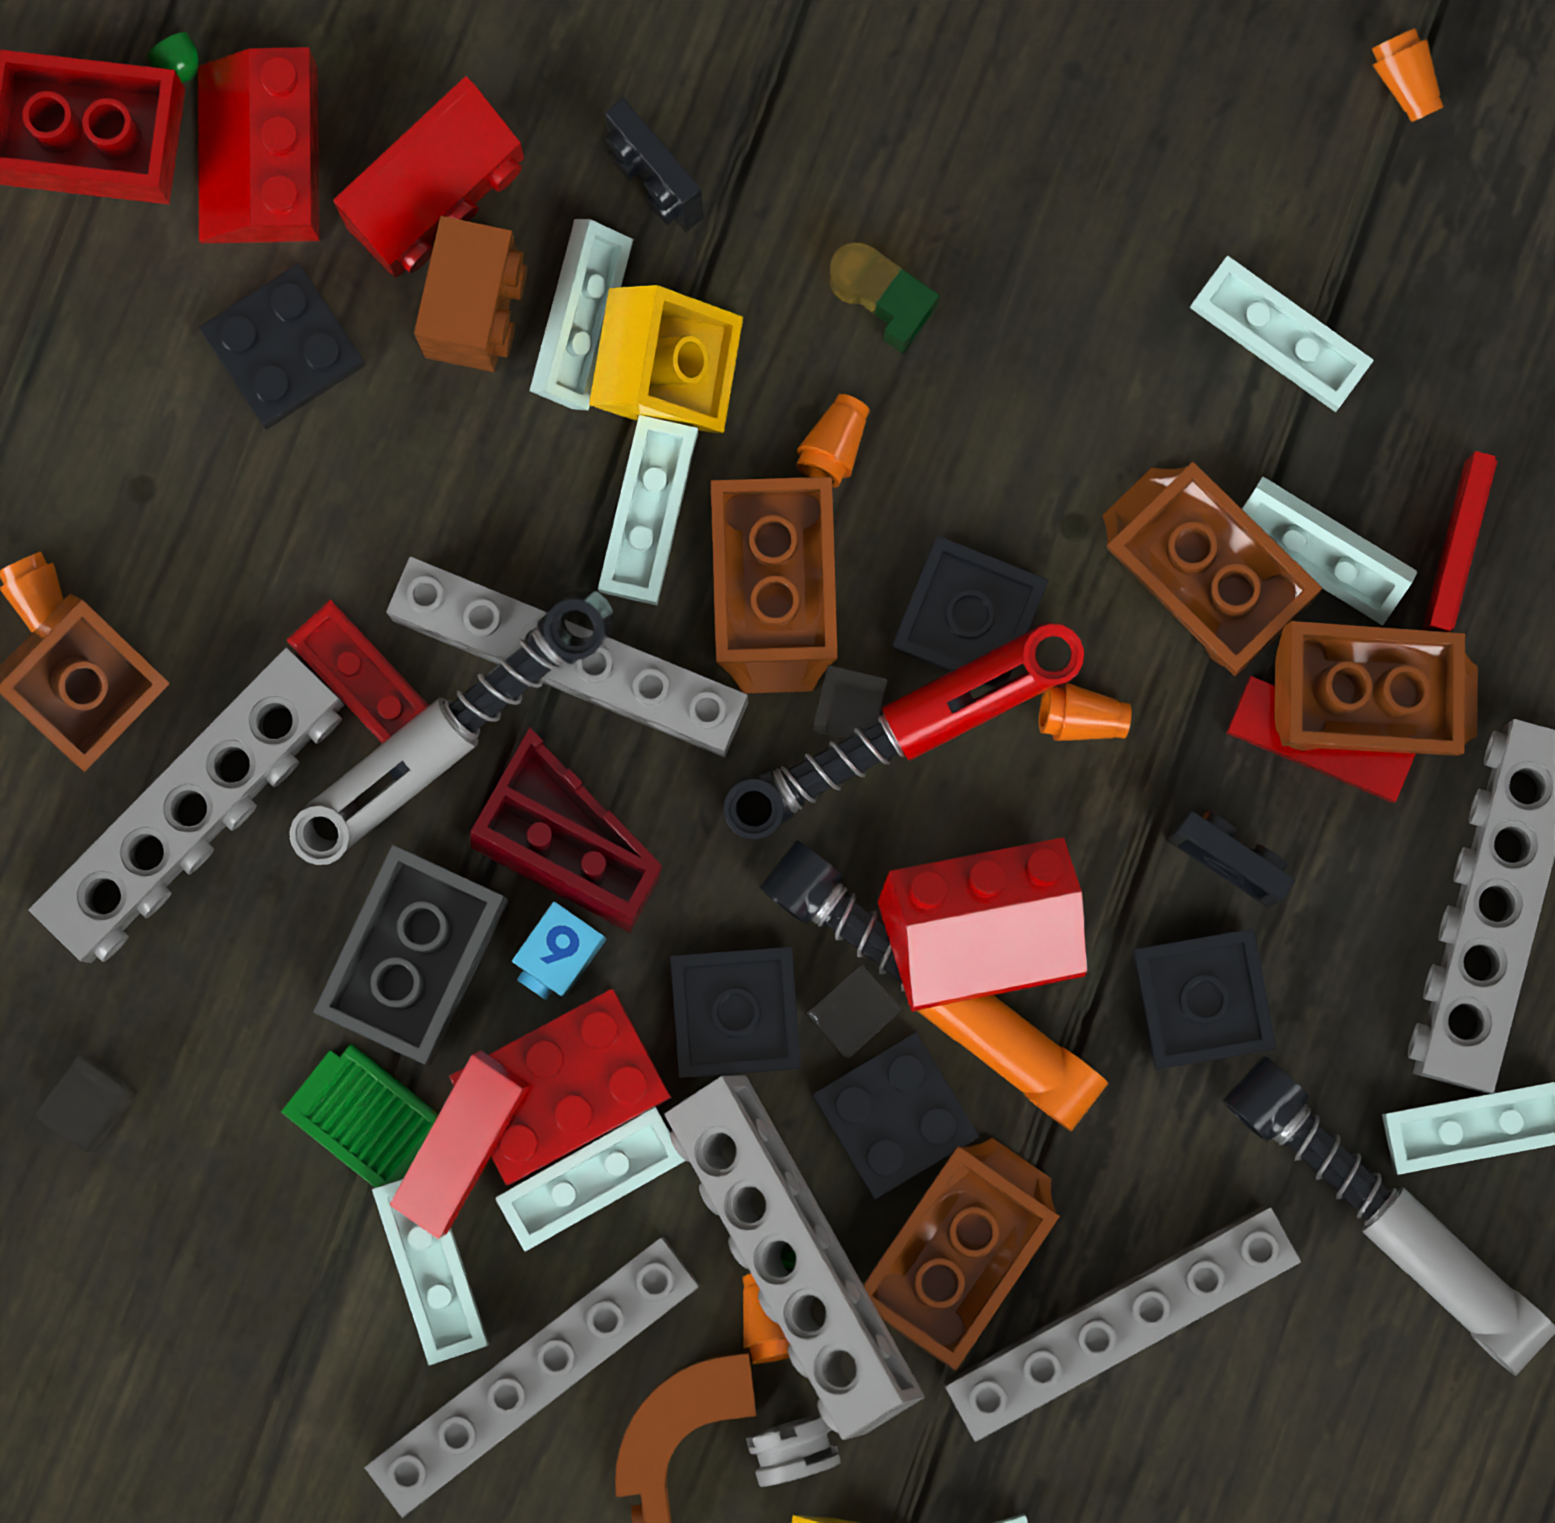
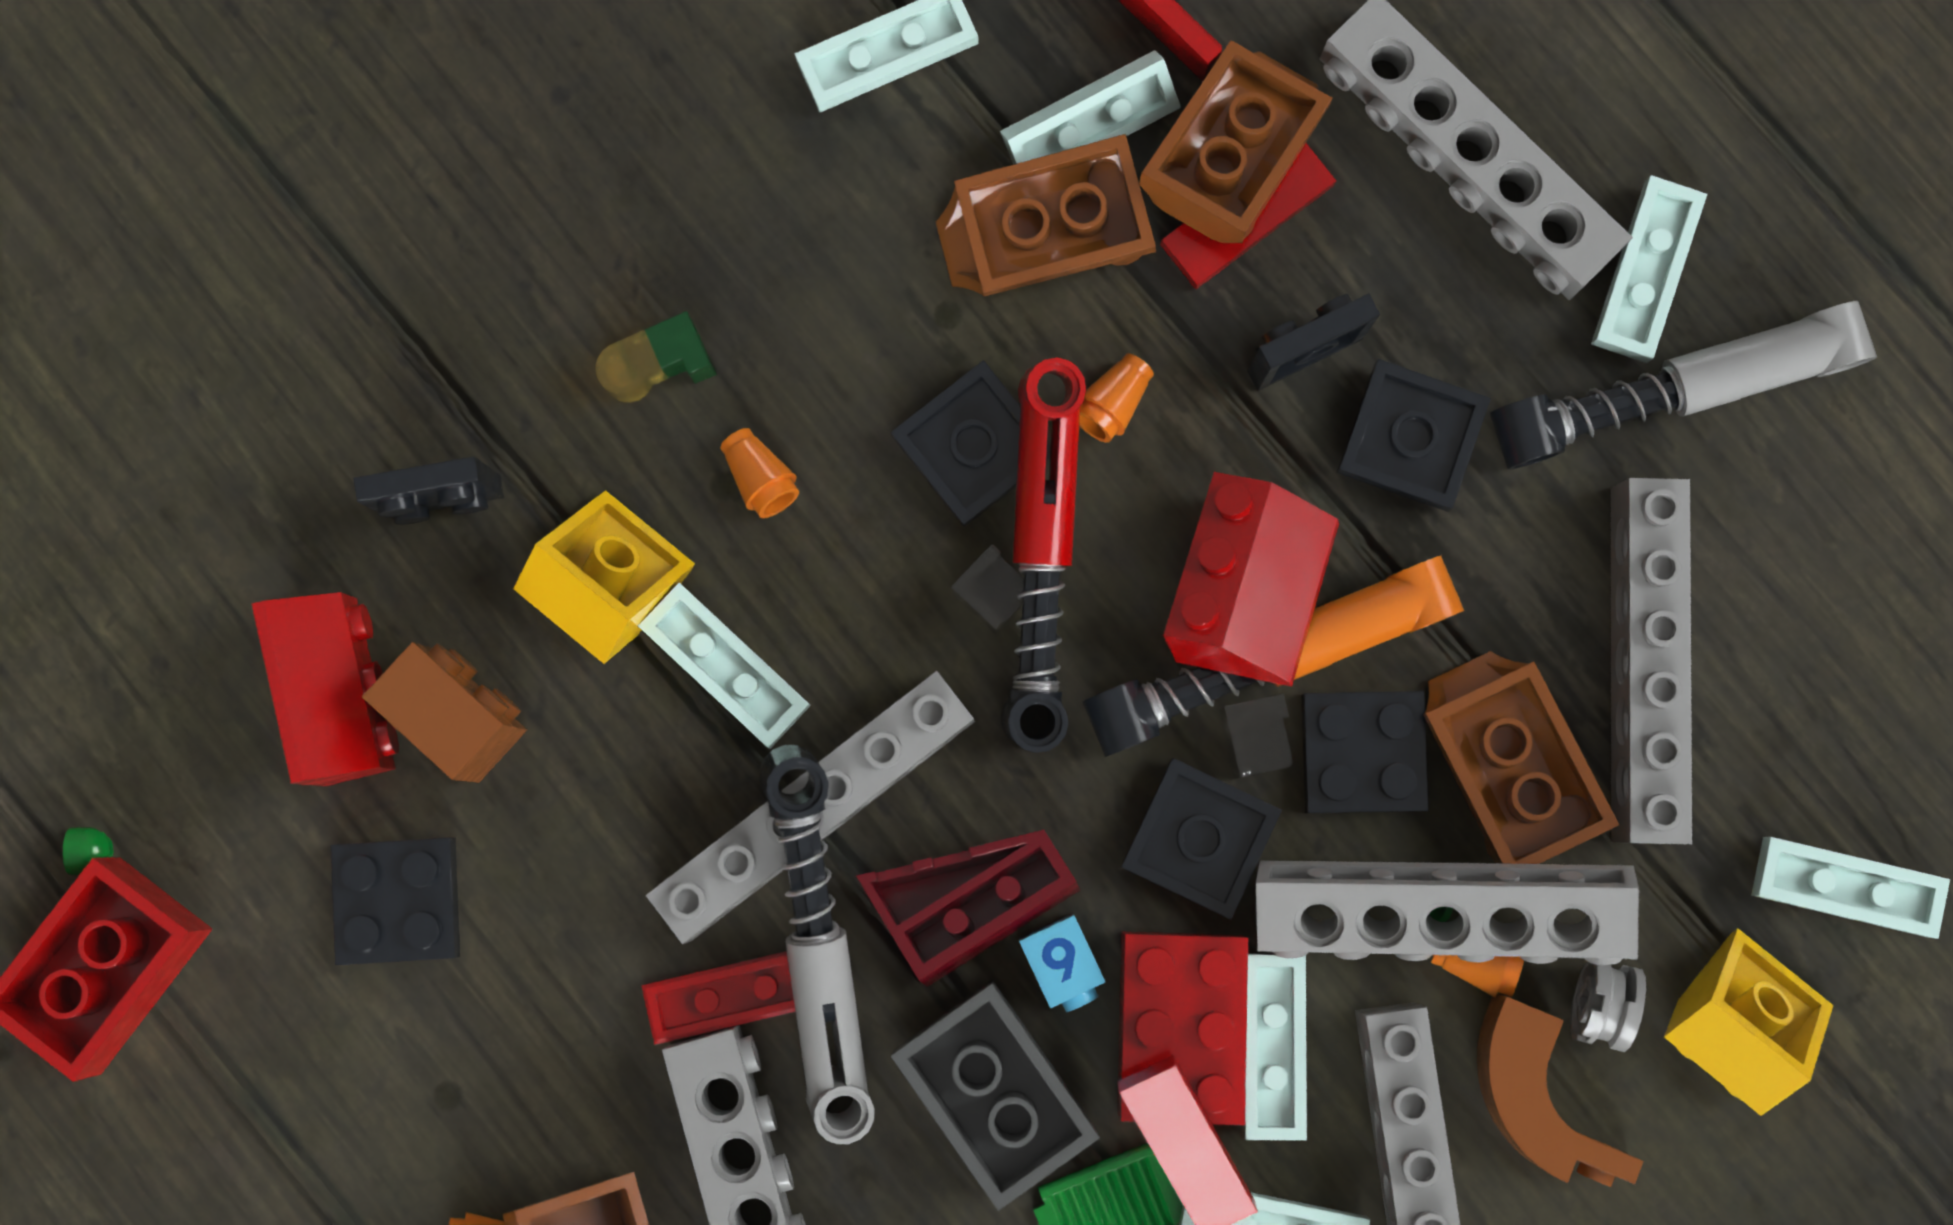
camera: 55 degrees left, 0 degrees up
red slope [198,47,319,244] -> none
light aqua plate [530,219,633,410] -> none
dark orange slope [711,477,838,694] -> none

